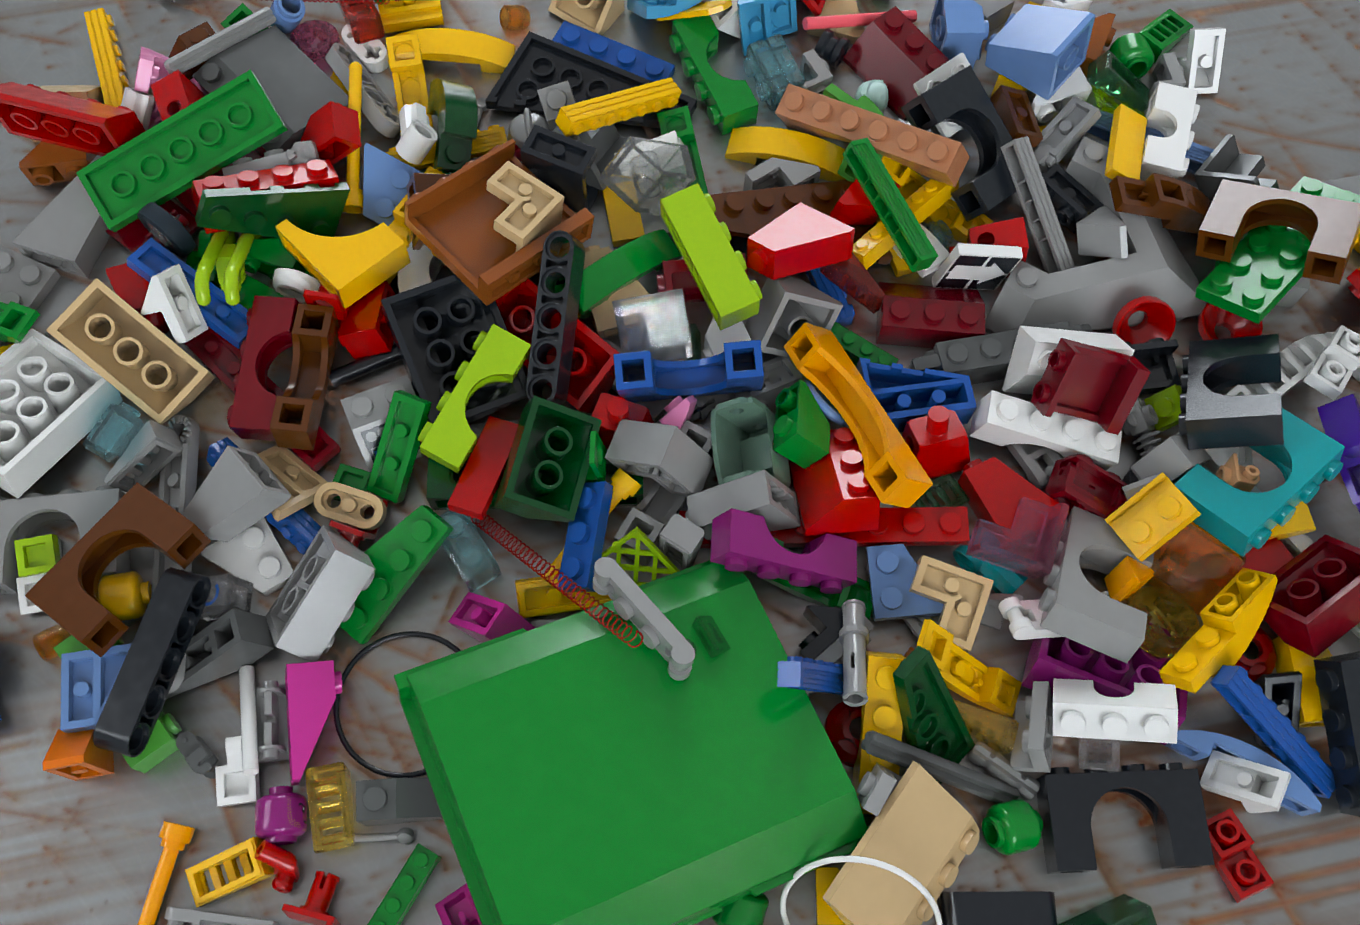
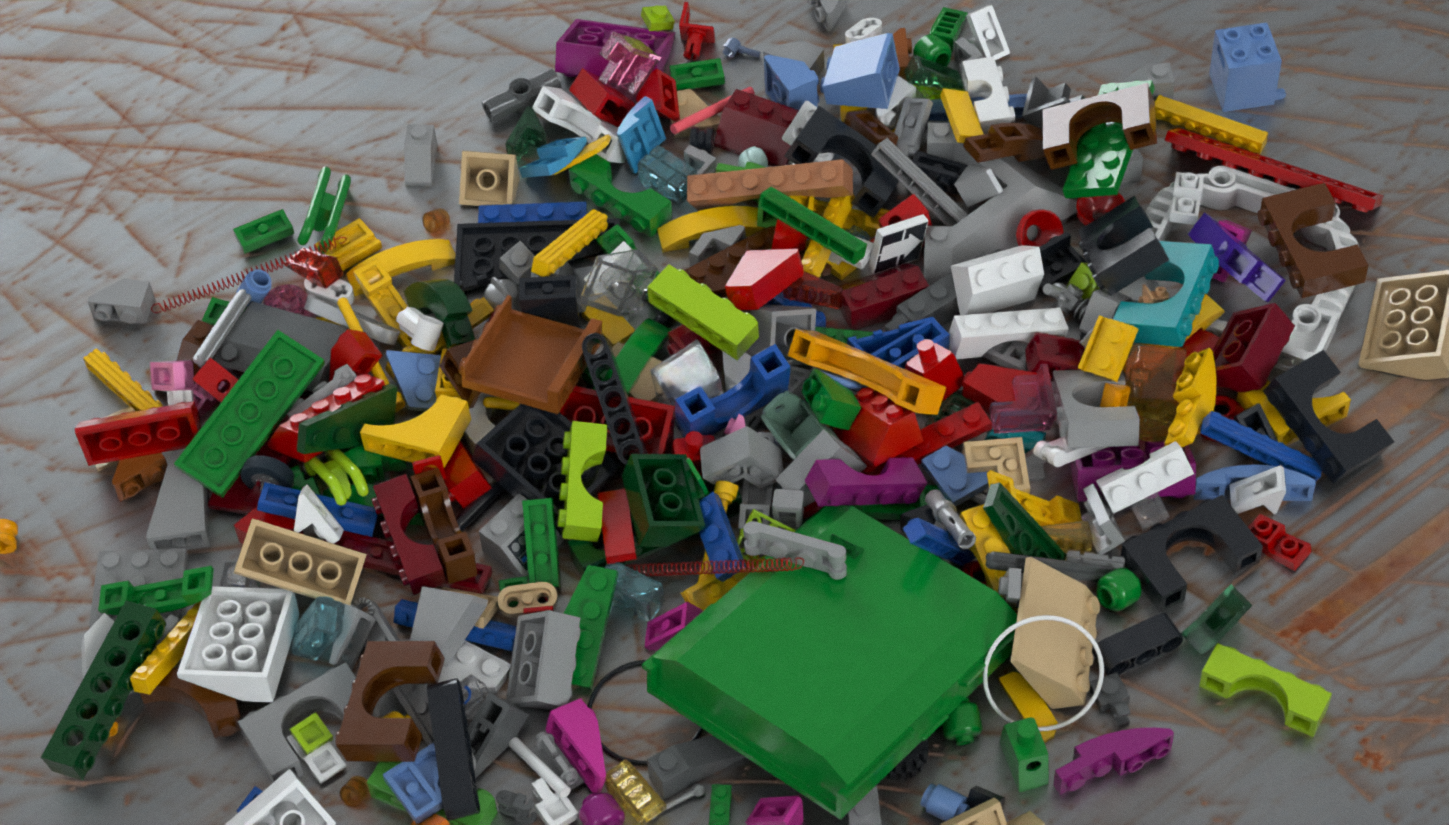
camera: 20 degrees left, 15 degrees down
white piece [273,268,320,304] -> none
tan panel [486,161,565,252] -> none
dark red panel [1031,338,1151,435] -> none

